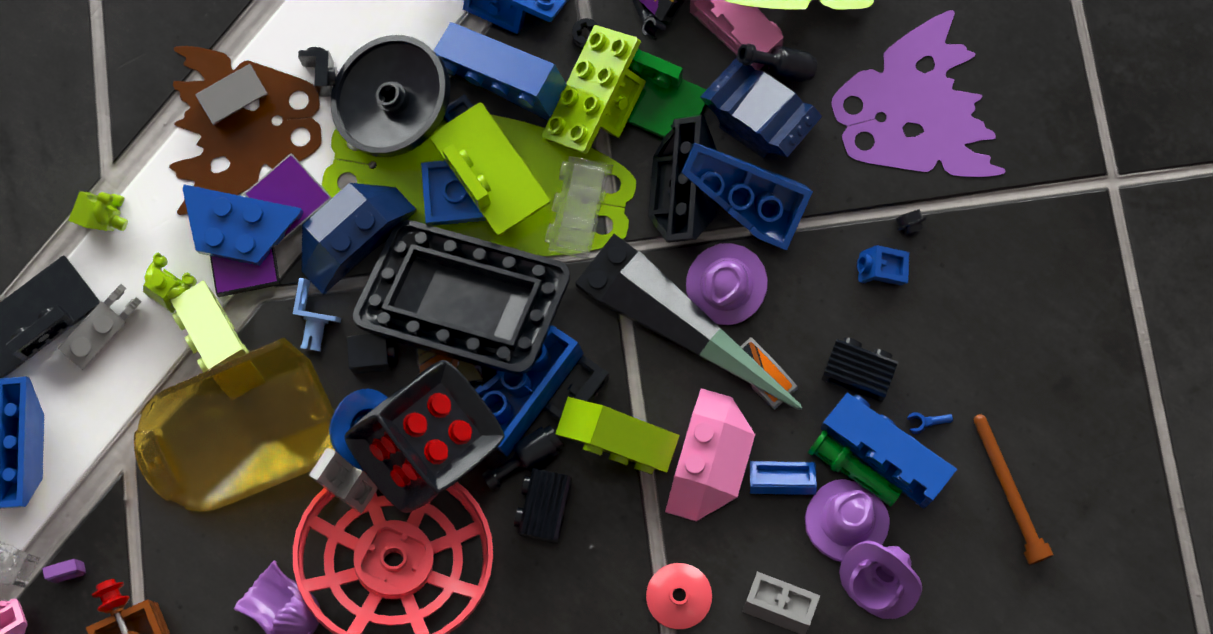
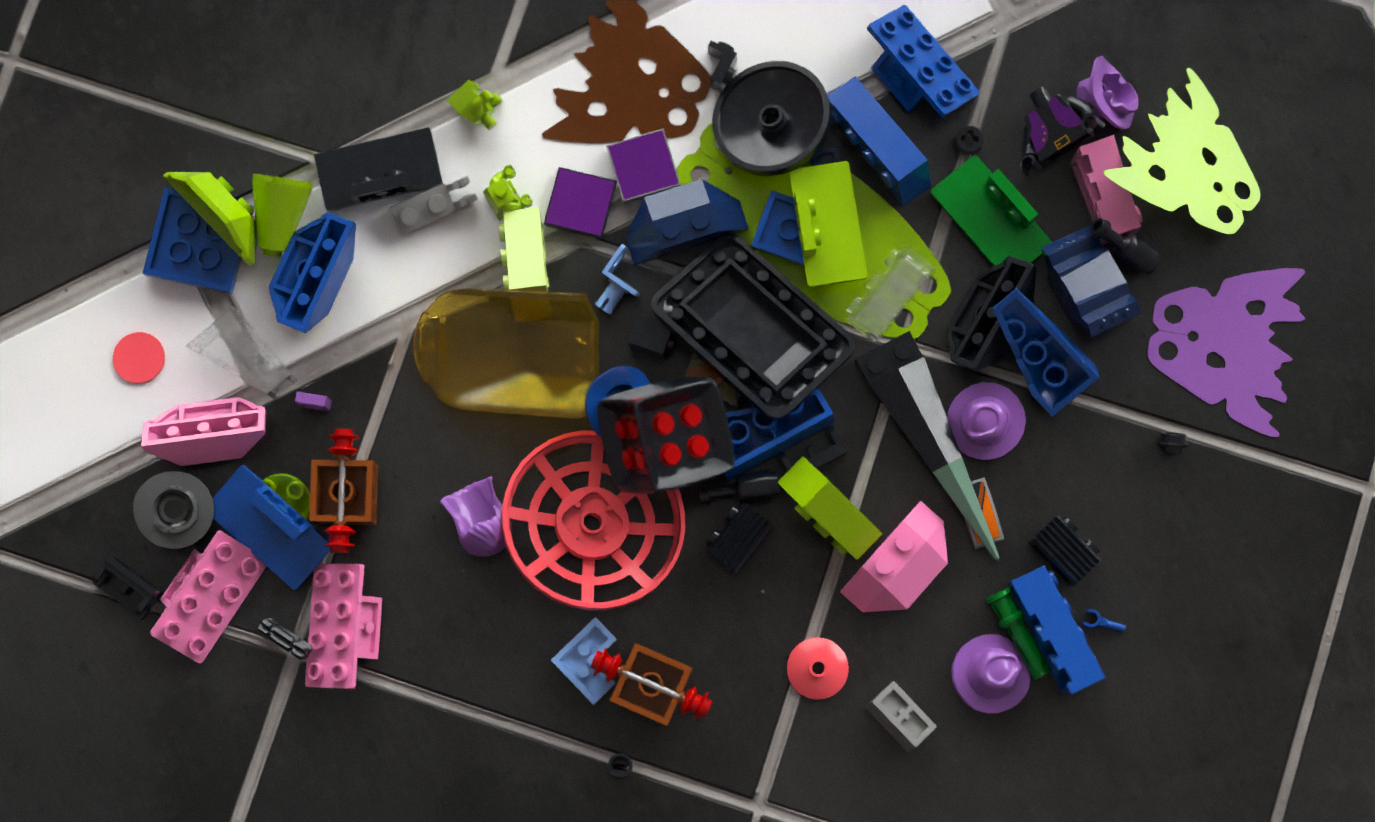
camera: 25 degrees right, 5 degrees up
blue wing [182,184,303,266] -> none
light grey hinge [195,64,268,125] -> none
light grey slope [309,448,378,513] -> none
lime bracket [542,25,646,154] -> none
blue tile [749,461,817,495] -> none
medium lavender hat [839,540,922,619] -> none
blue bracket [857,245,909,285] -> none
dark orange piece [974,414,1054,565] -> none

